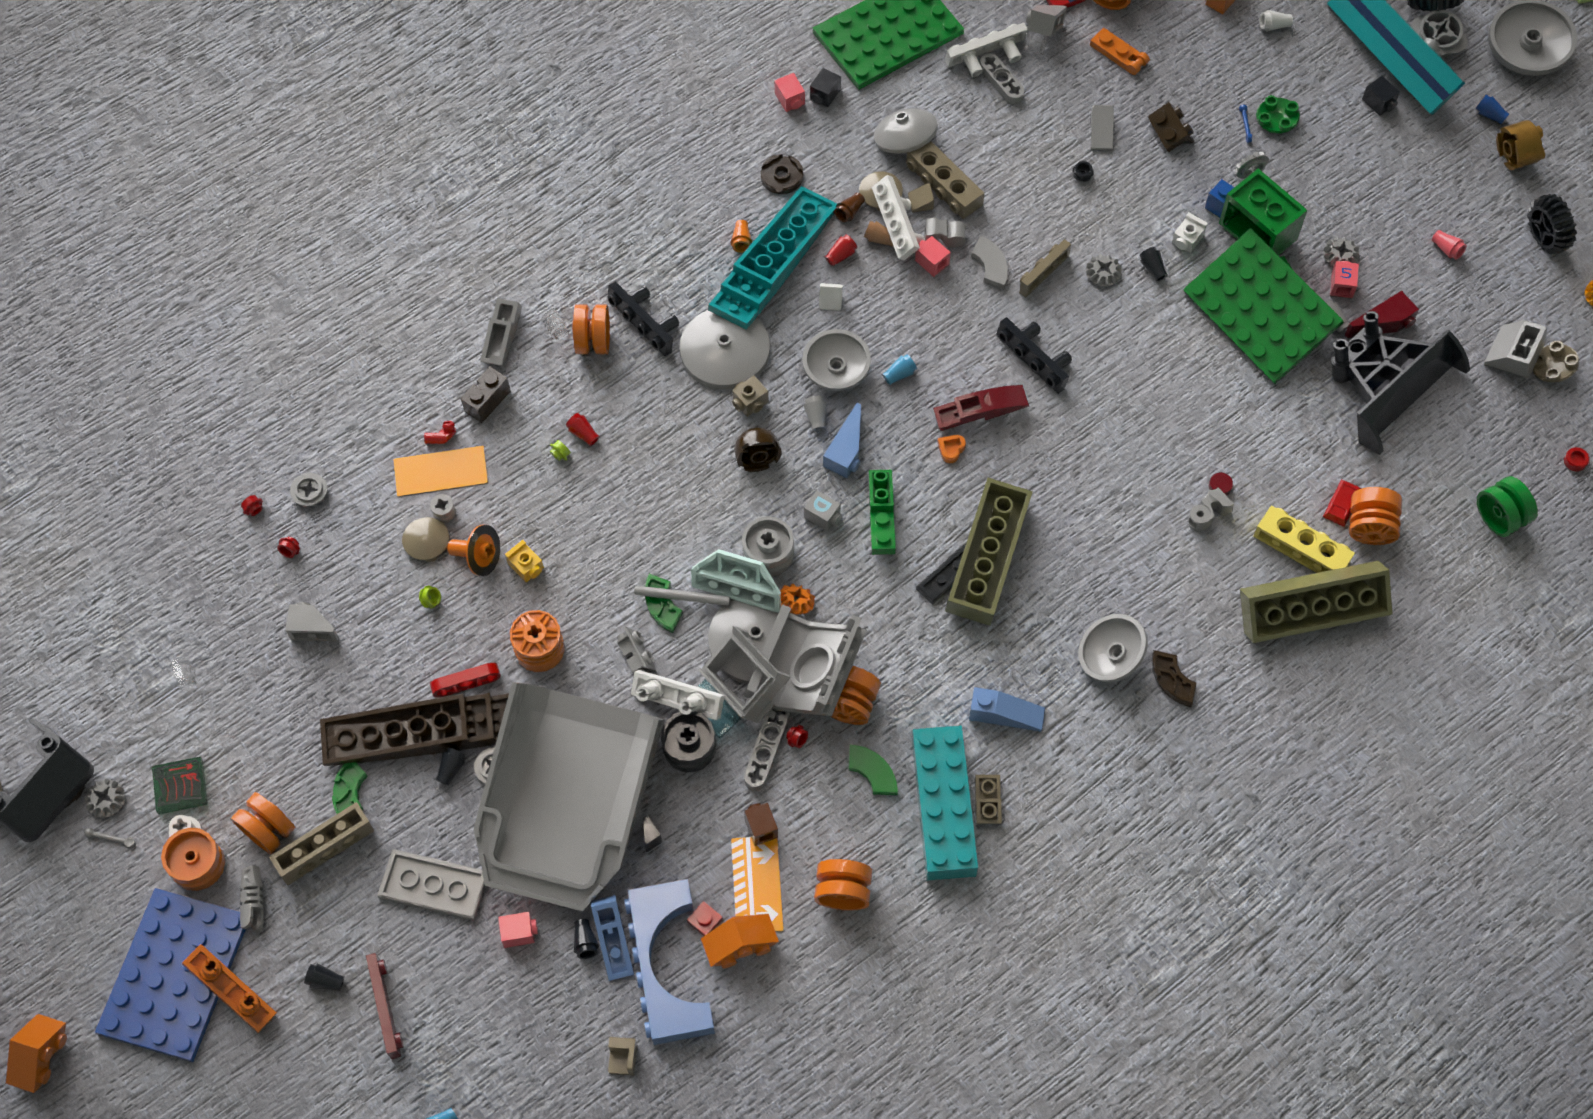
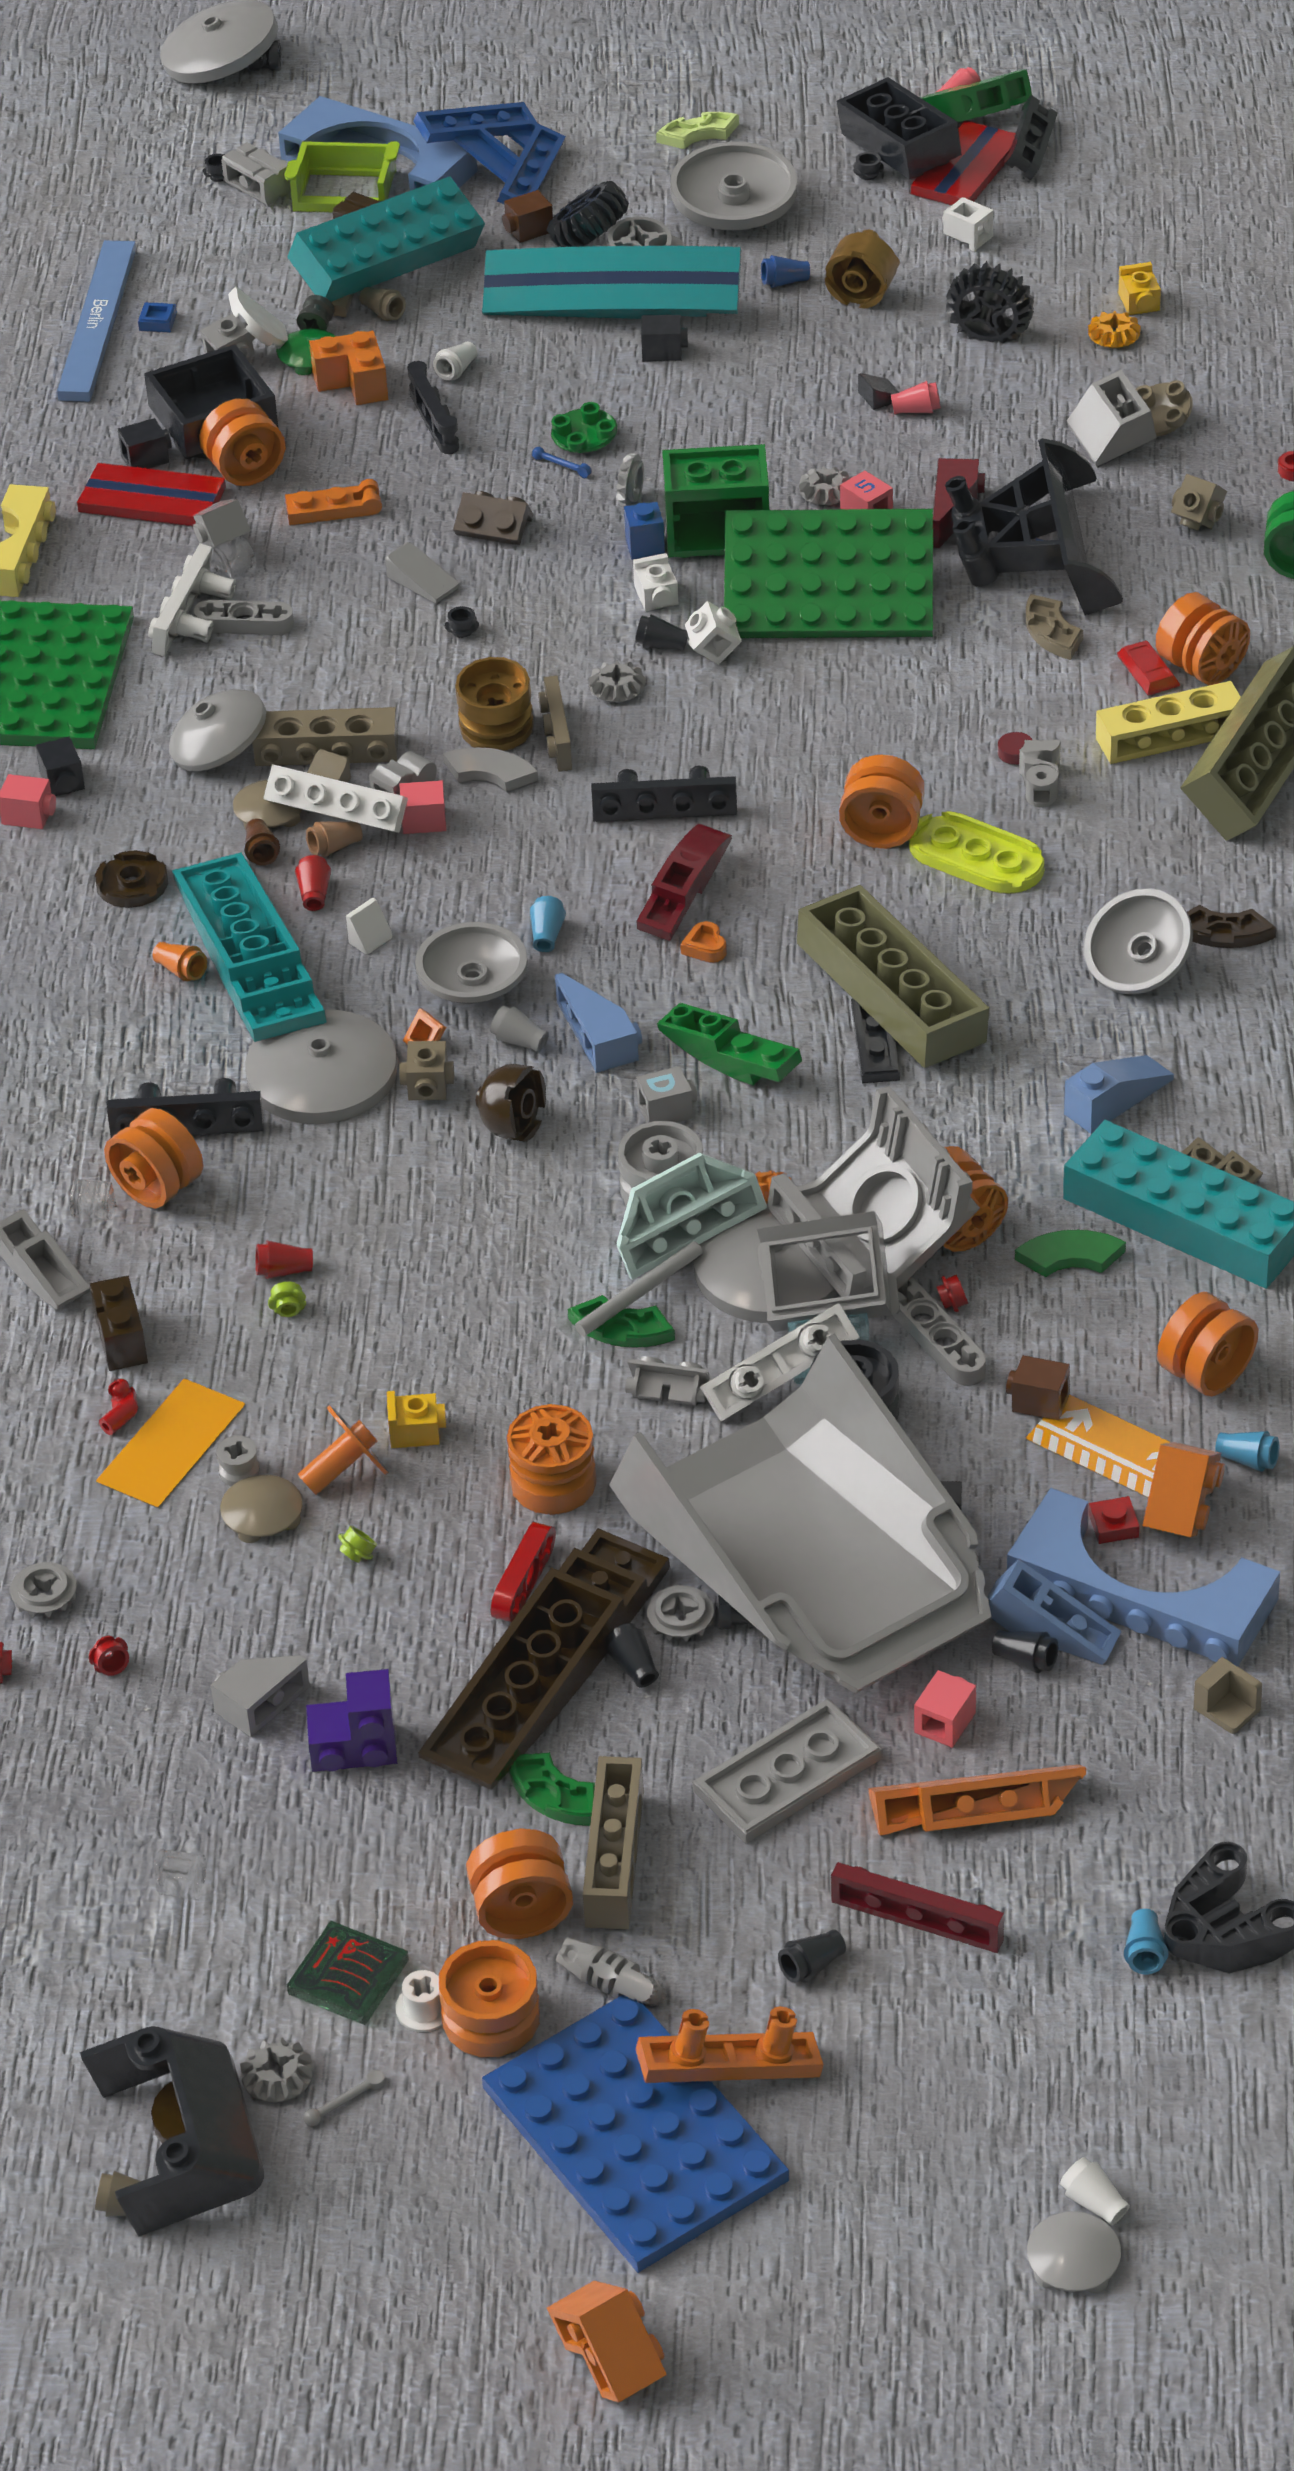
camera: 50 degrees left, 20 degrees down
none -> dark purple brick [306,1669,398,1772]
none -> orange slope [403,1008,447,1044]
none -> black plate [407,361,459,454]
none -> pearl gold wheel [455,657,534,751]
none -> white brick [685,601,742,665]
none -> orange wheel [839,754,925,849]
none -> black slope [858,373,899,410]
none -> orange wedge [868,1765,1086,1835]
none -> neon yellow tile [909,811,1045,894]
none -> dark tan tile [1026,594,1083,660]
none -> dark tan brick [1171,474,1227,531]
none -> dark azure cone [1215,1431,1280,1472]

